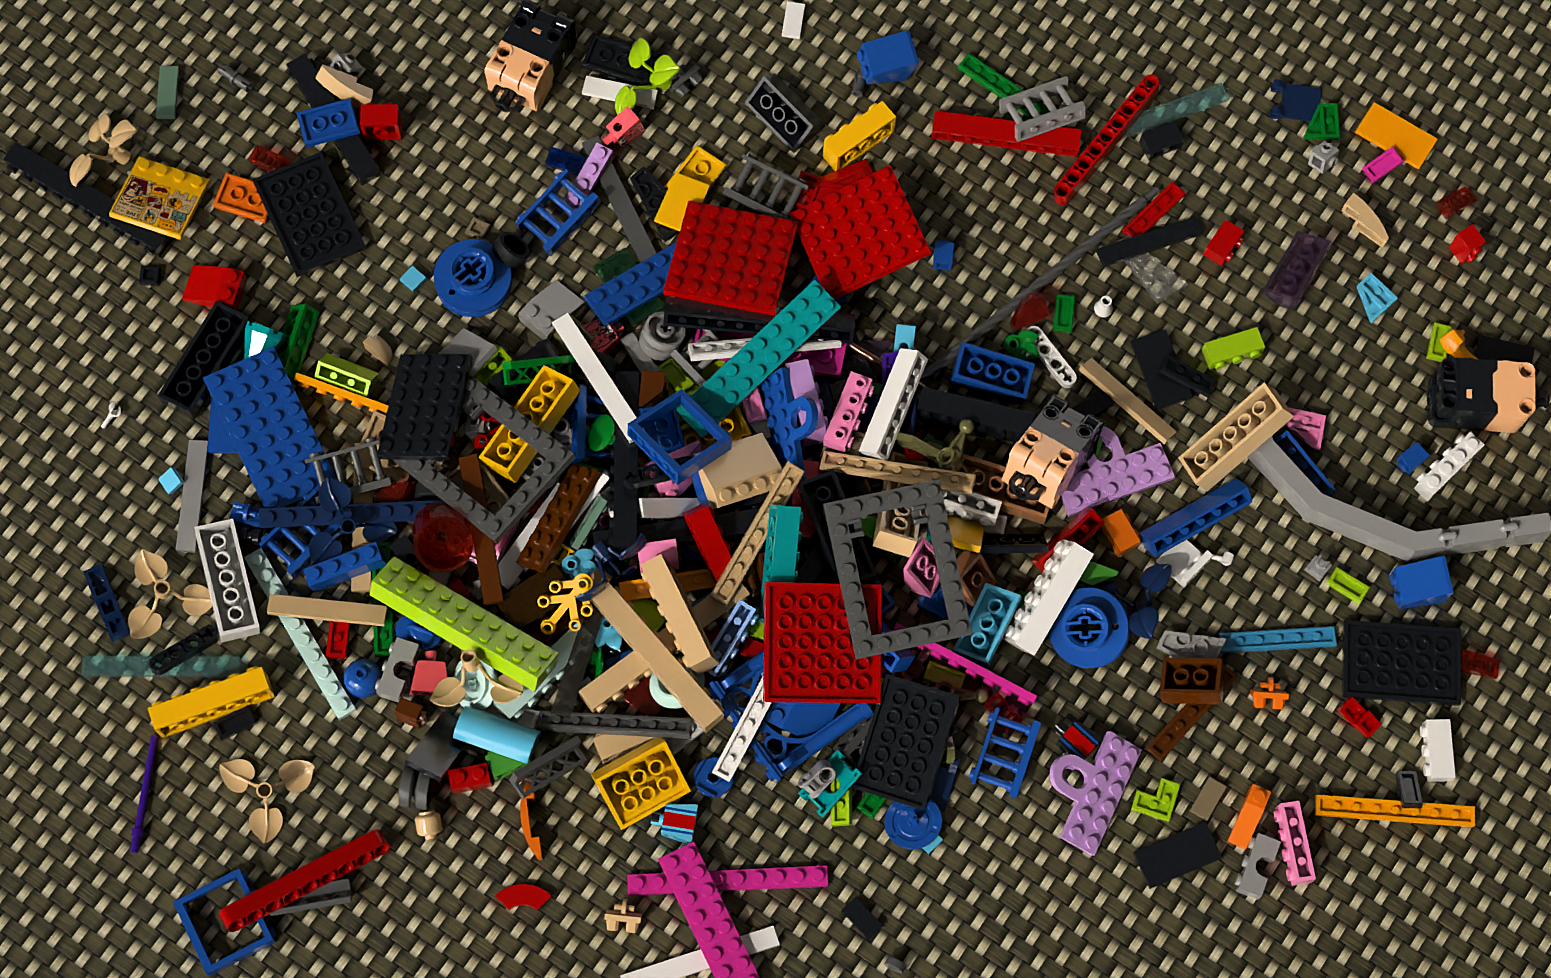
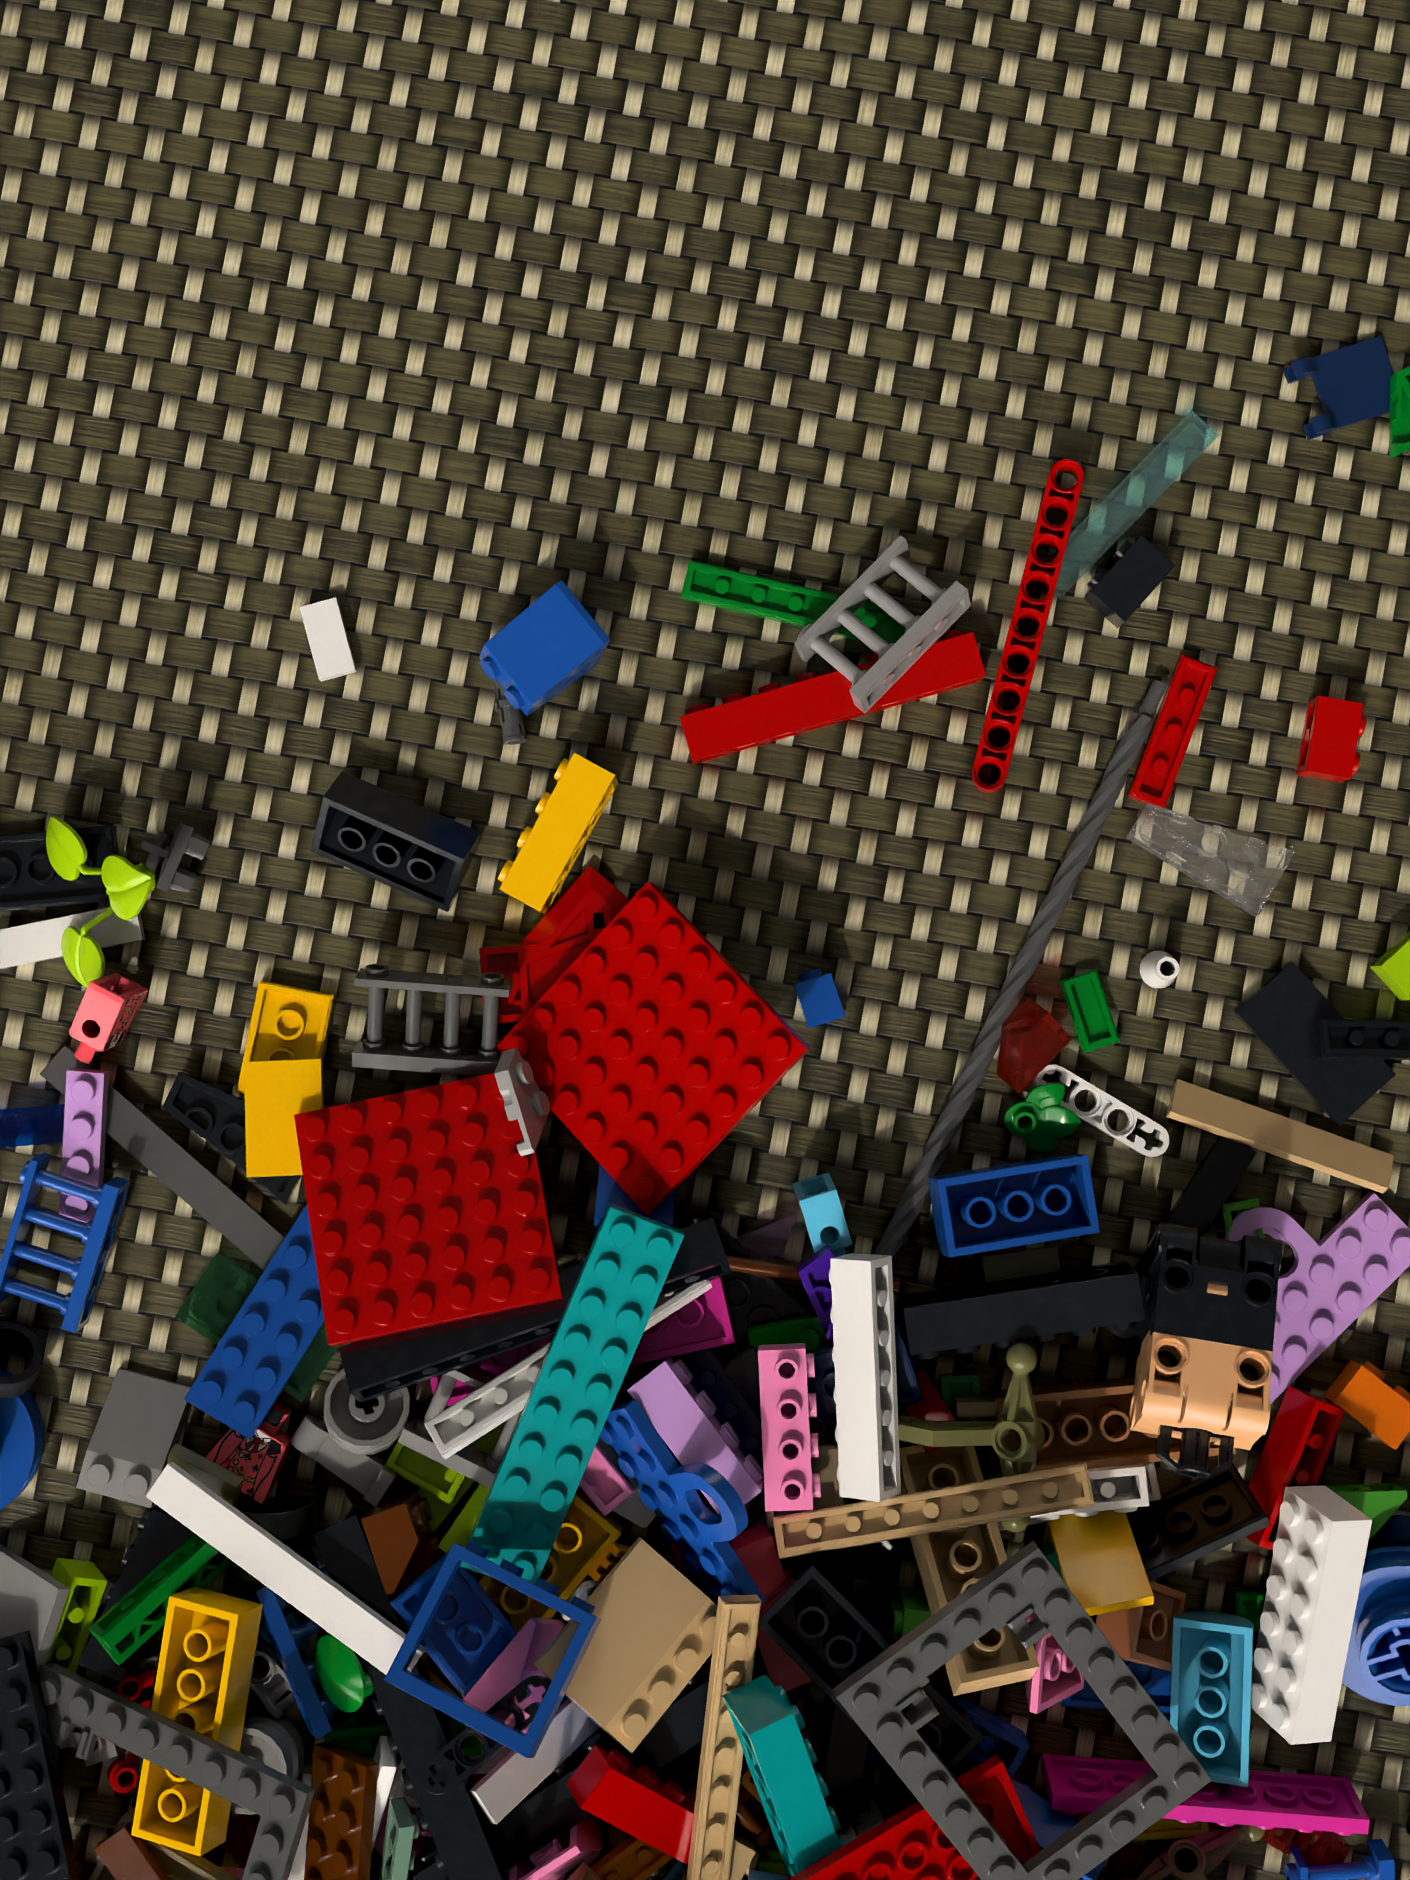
camera: 20 degrees left, 15 degrees up
black tile [1096,217,1203,267] -> none
none -> light grey wing [494,1048,550,1156]

